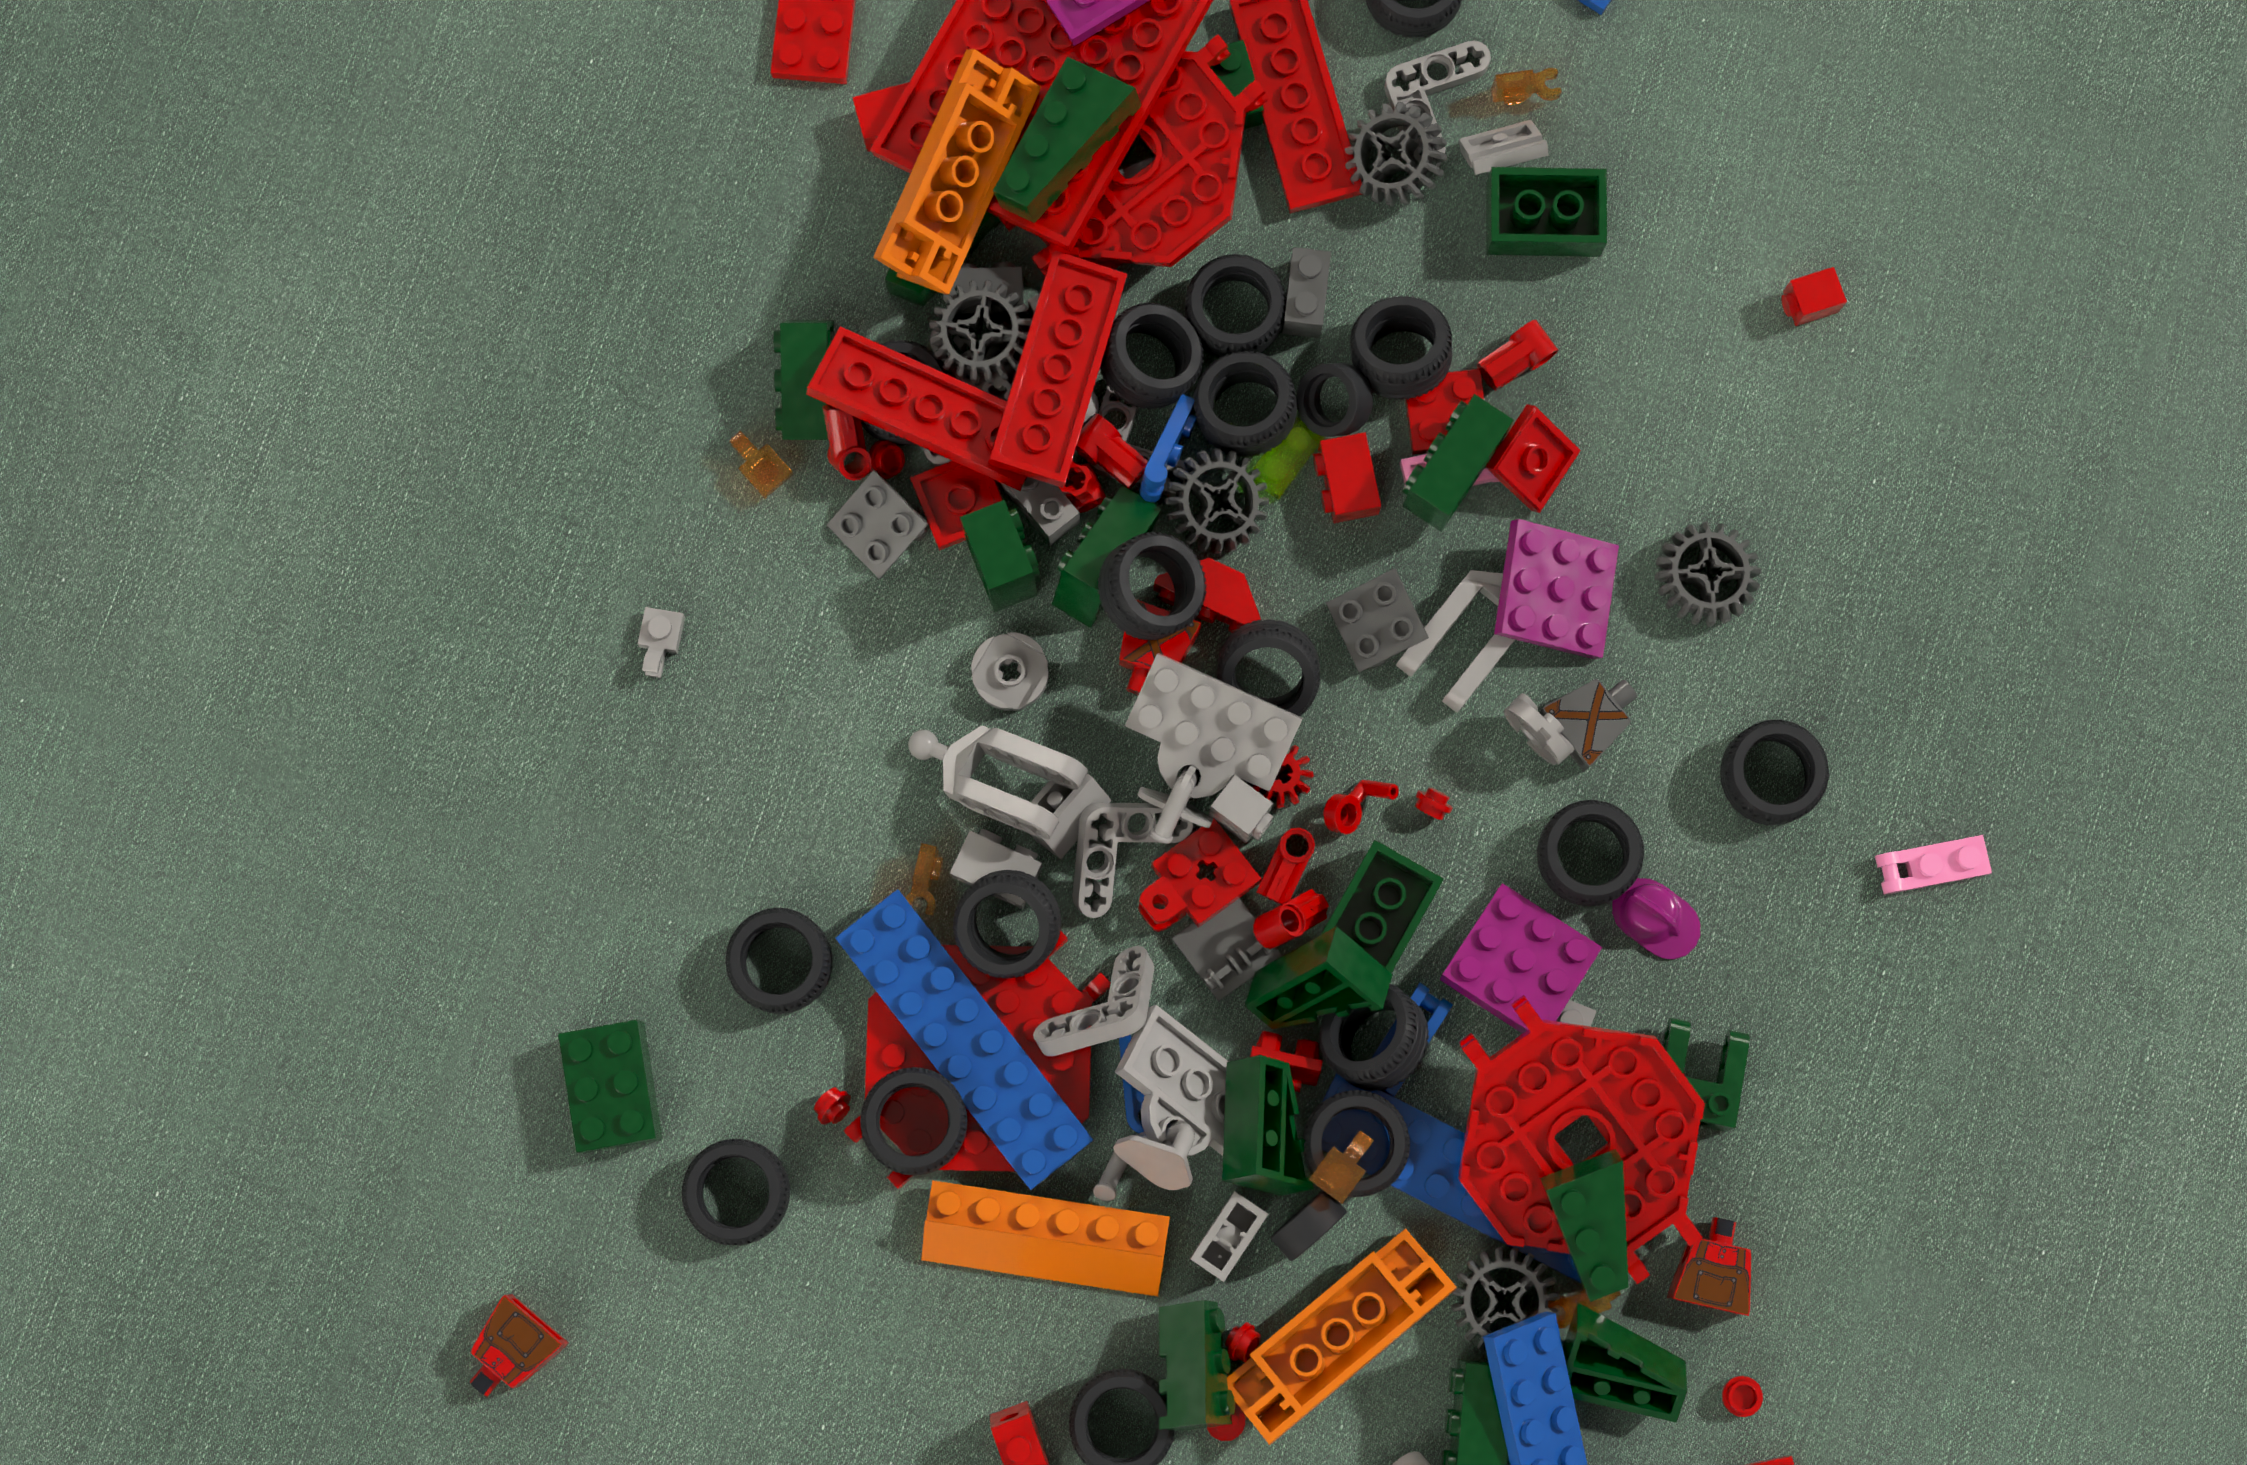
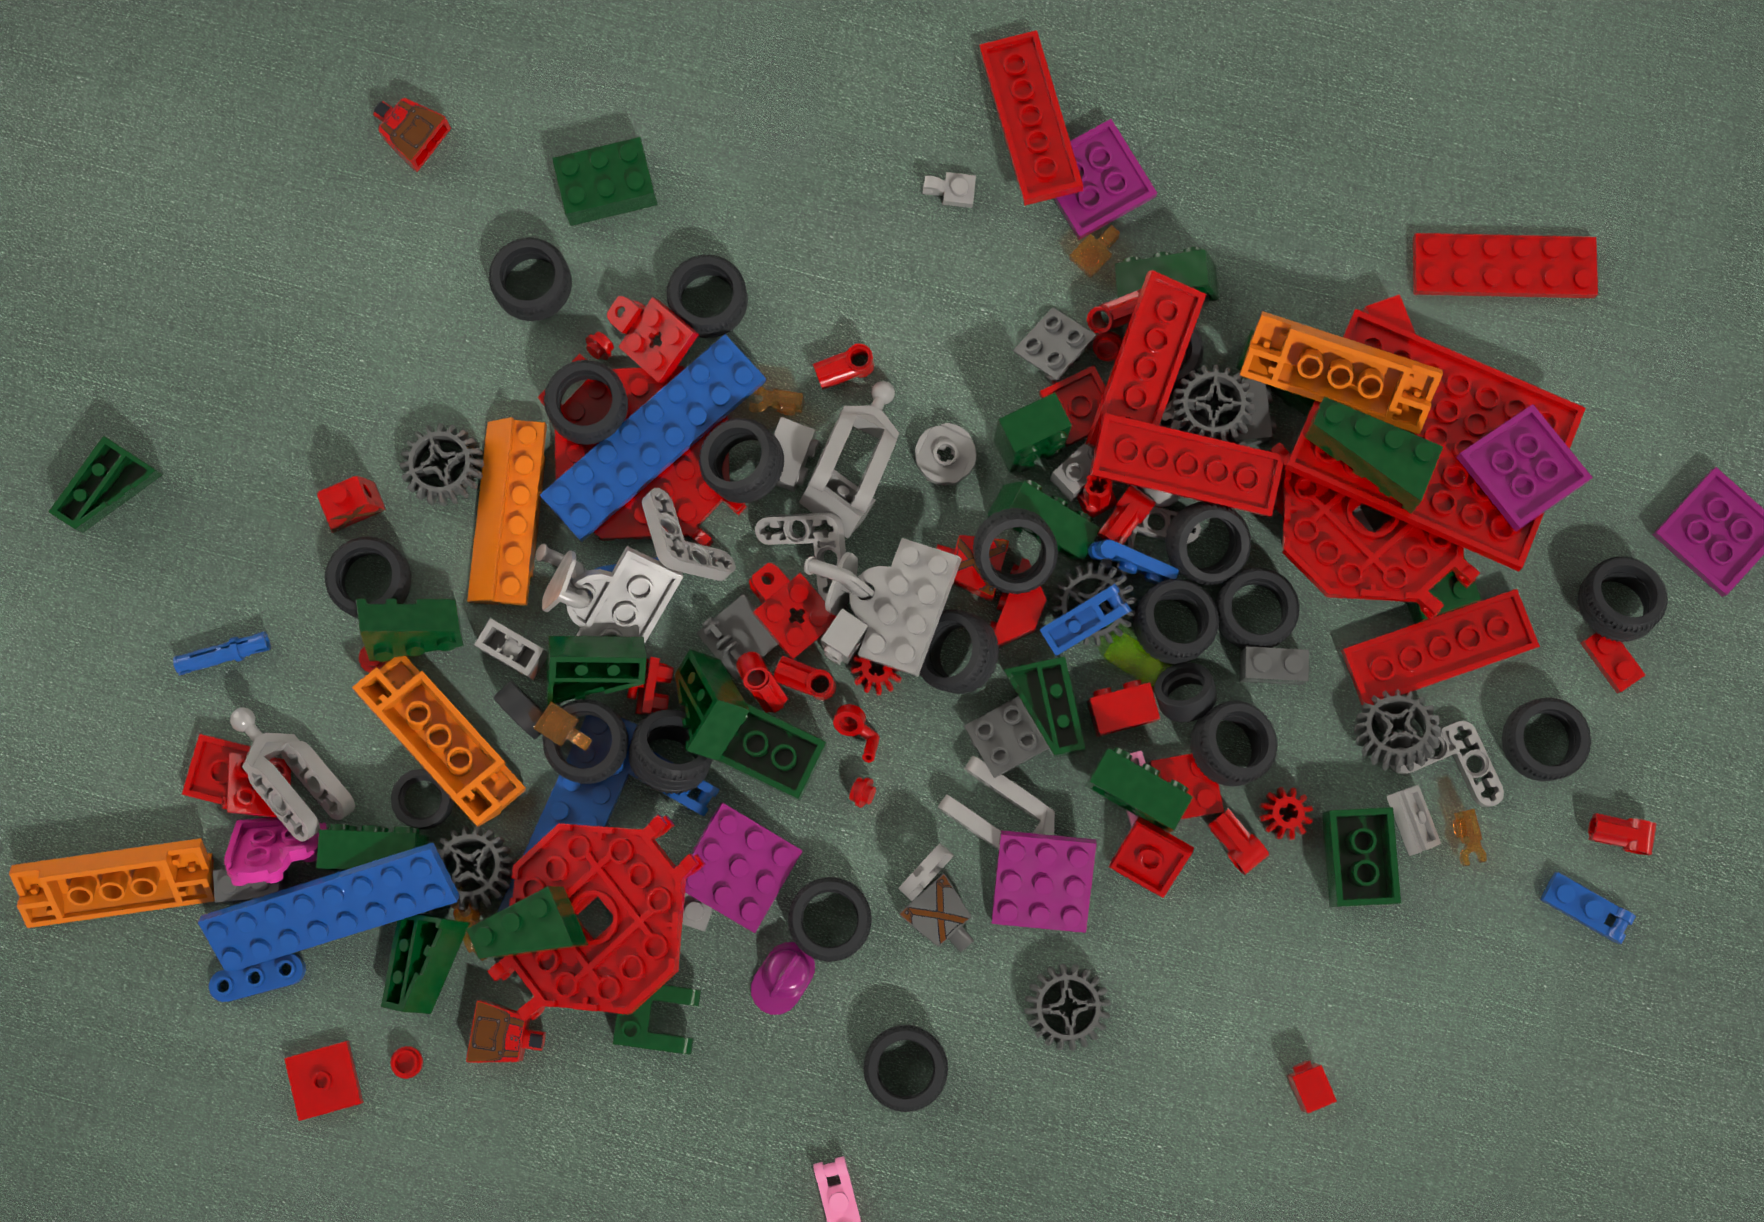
camera: 85 degrees right, 0 degrees up
red plate [1225,1322,1261,1362] -> none
none -> black tyre [391,769,454,830]
none -> dark grey gear [400,423,484,506]
none -> red plate [607,296,699,384]
none -> red piece [813,343,875,390]
none -> red plate [979,30,1083,206]
none -> dark green wedge [1004,656,1086,758]
none -> blue plate [1040,583,1132,656]
none -> magenta plate [1054,119,1157,240]
none -> red gear [1259,787,1313,840]

